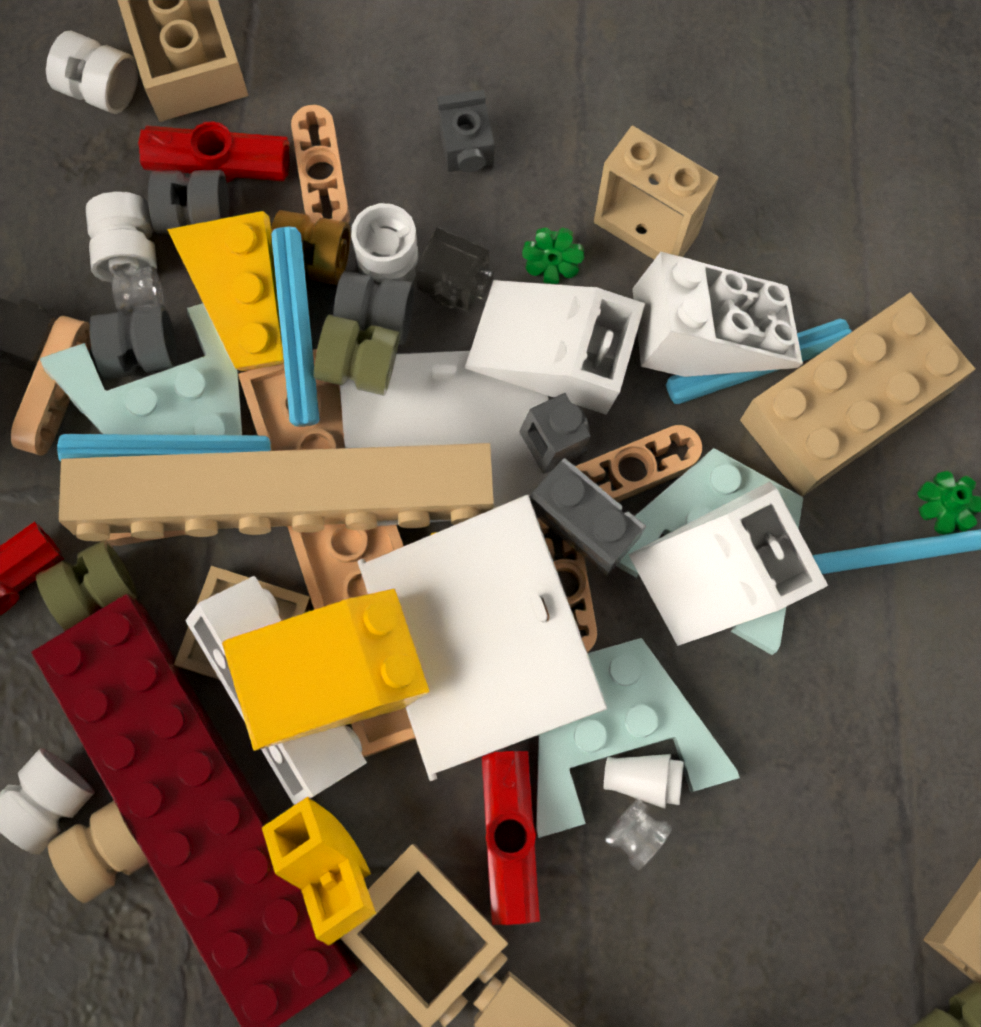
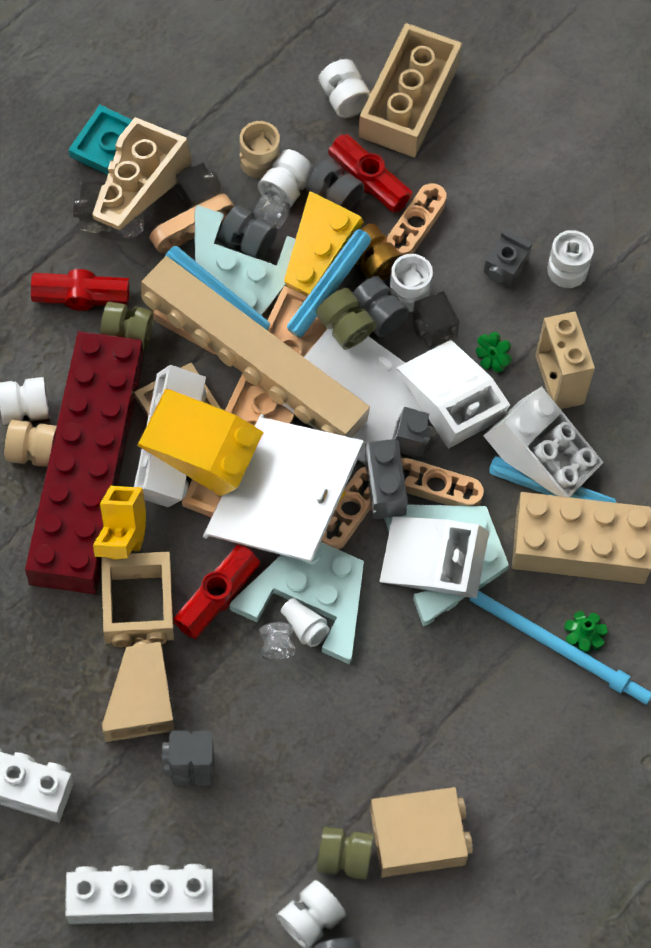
camera: 40 degrees right, 10 degrees down
none -> tan wheel [240,121,280,179]
none -> white wheel [547,230,594,288]

